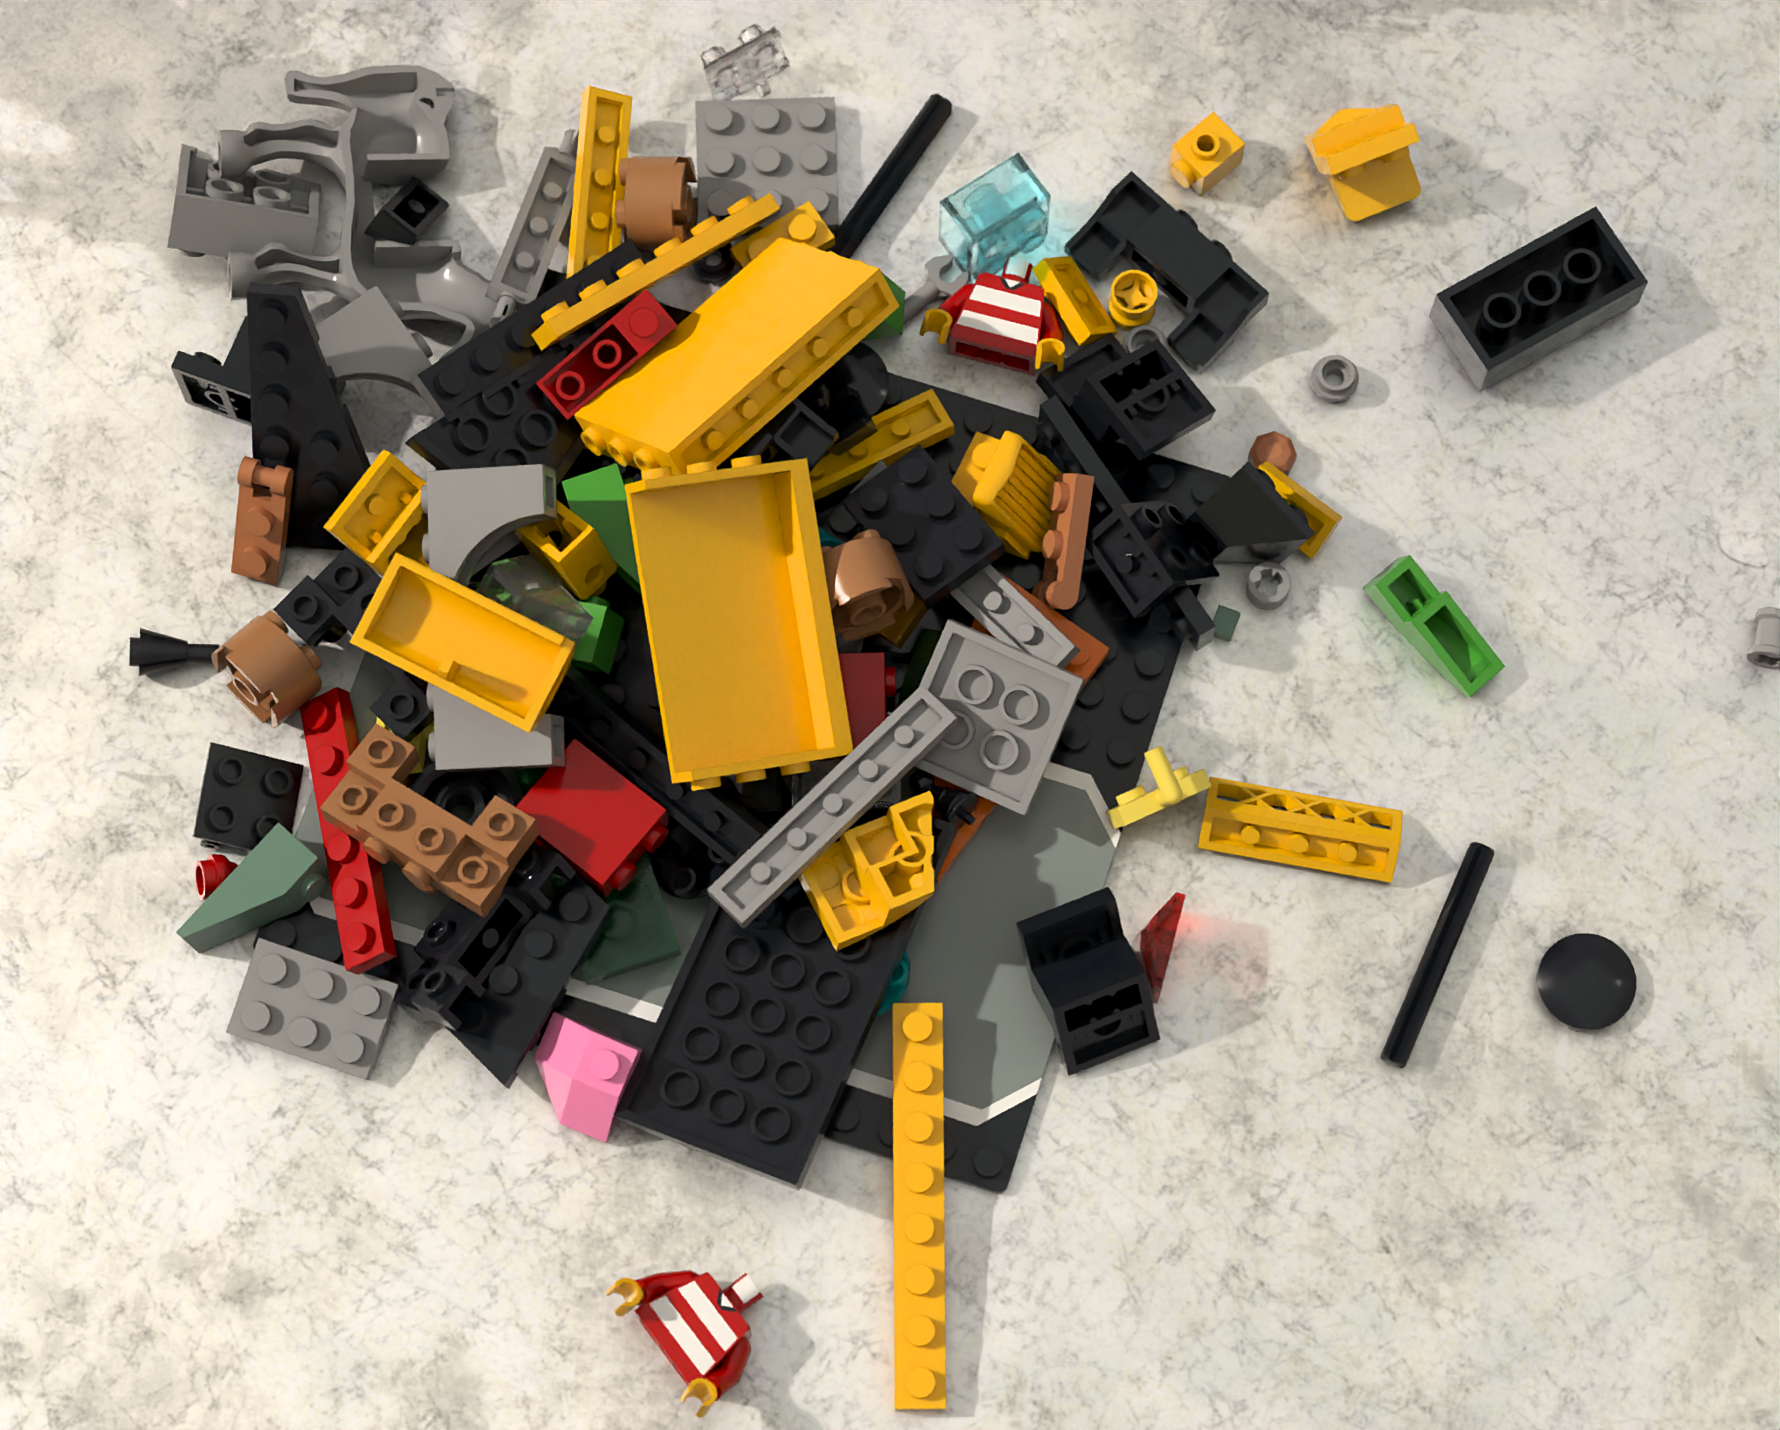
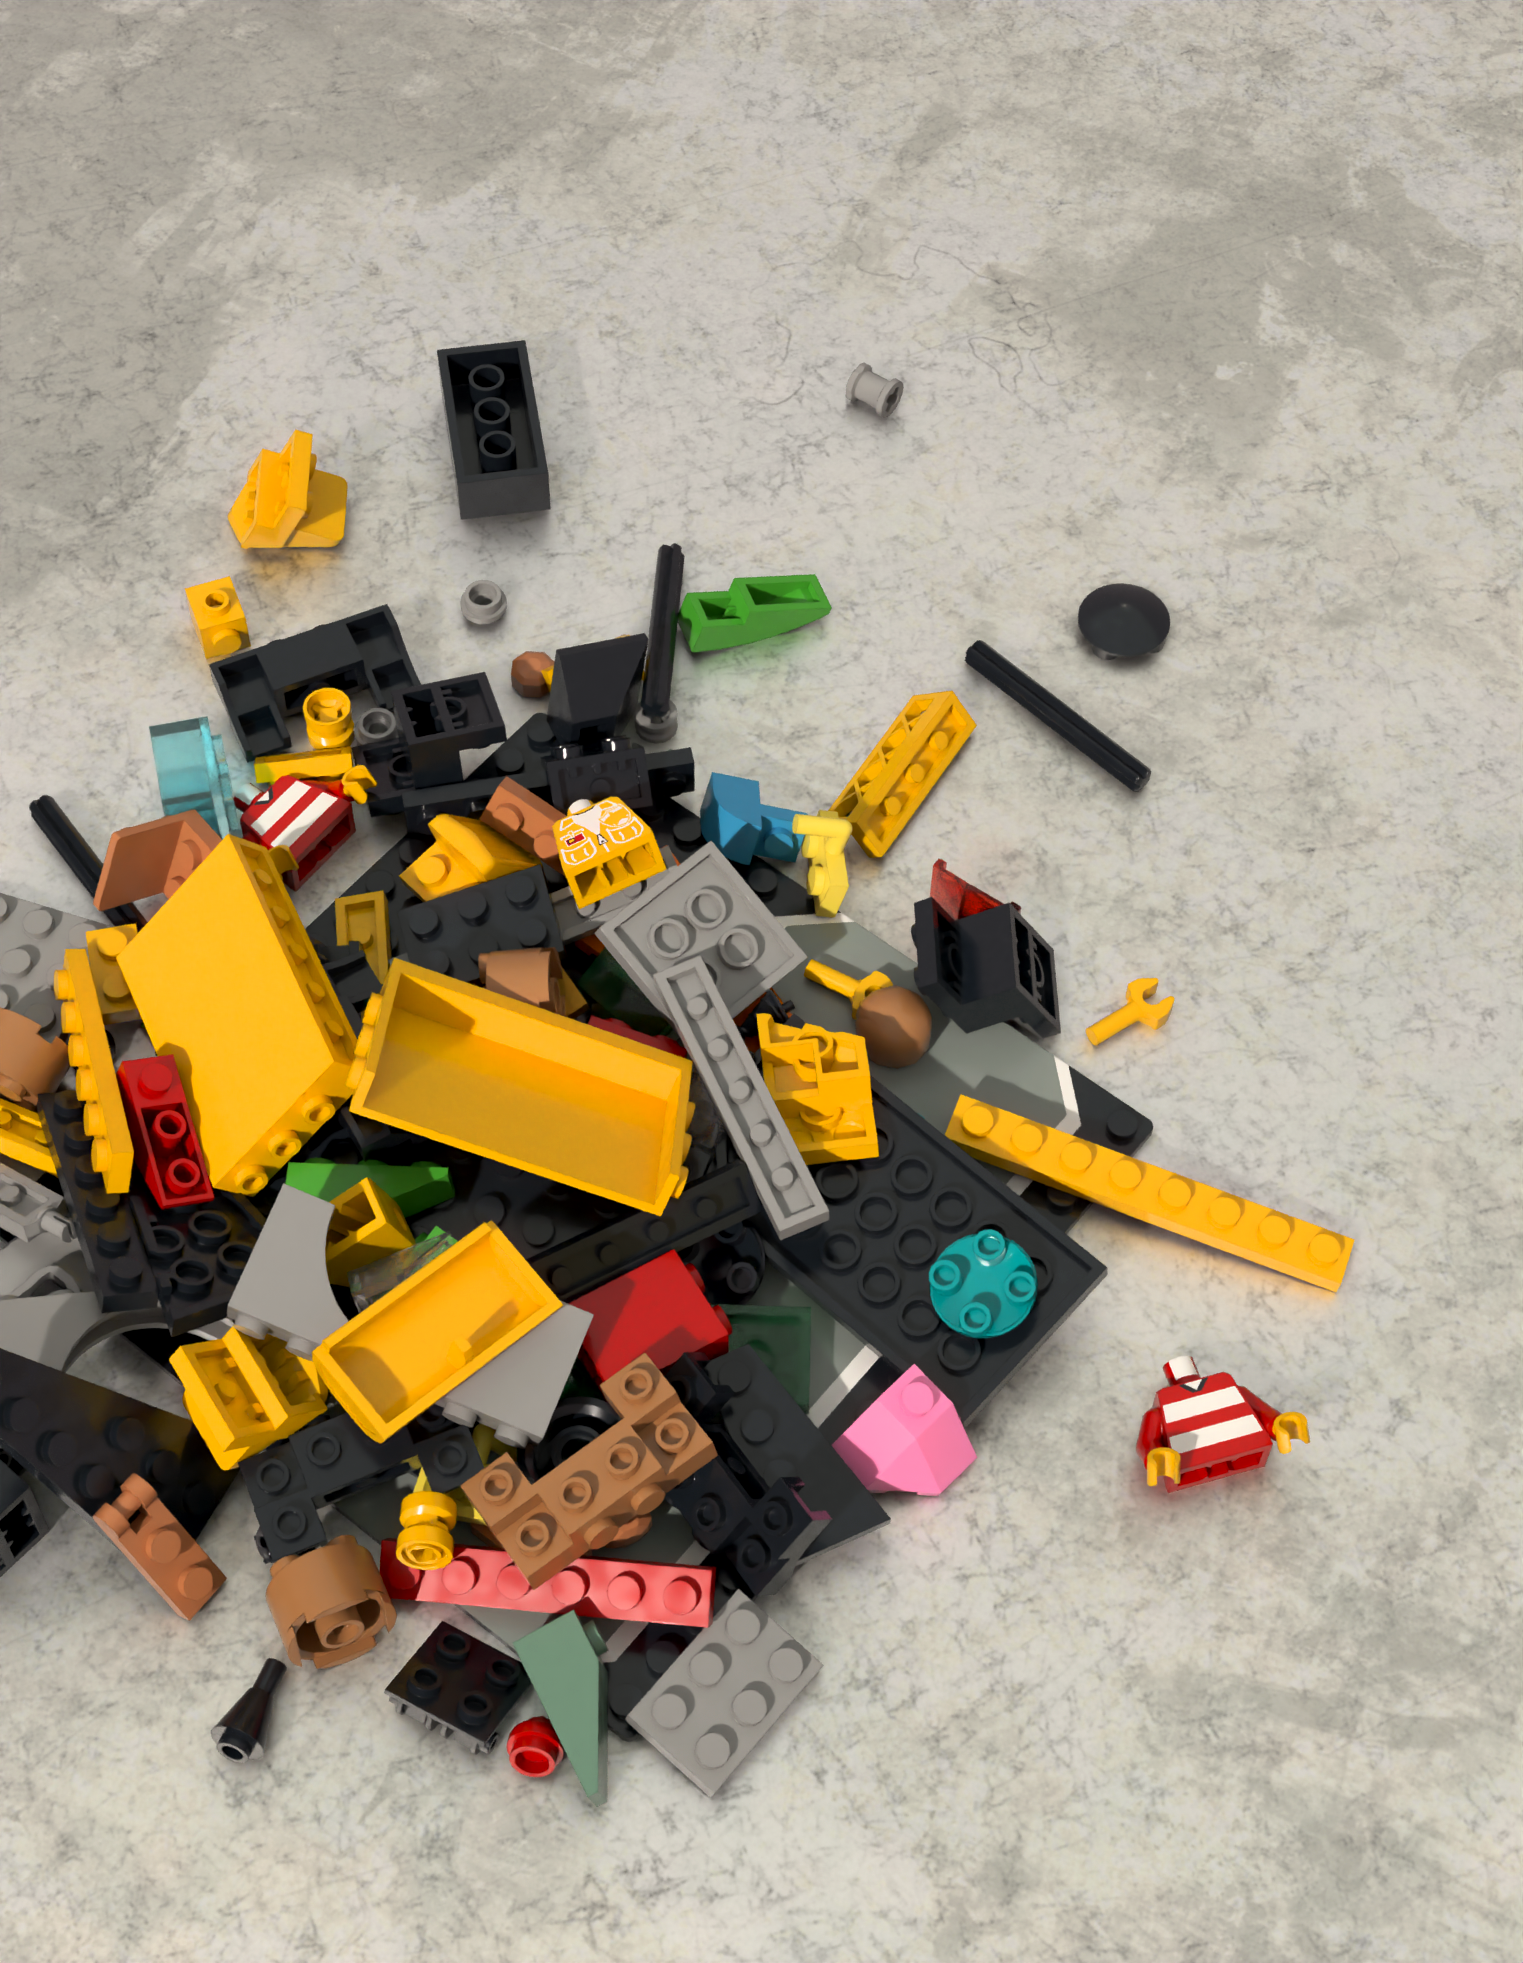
camera: 70 degrees left, 15 degrees down
none -> nougat bracket [93,809,222,911]
none -> yellow wheel [396,1491,457,1570]
none -> yellow torso [552,797,667,909]
none -> black axle [641,543,685,719]
none -> dark azure brick [700,772,808,865]
none -> yellow bar [804,959,893,1020]
none -> medium nougat hair [855,985,932,1069]
none -> teal dish [929,1229,1038,1338]
none -> yellow bar [1086,978,1175,1046]

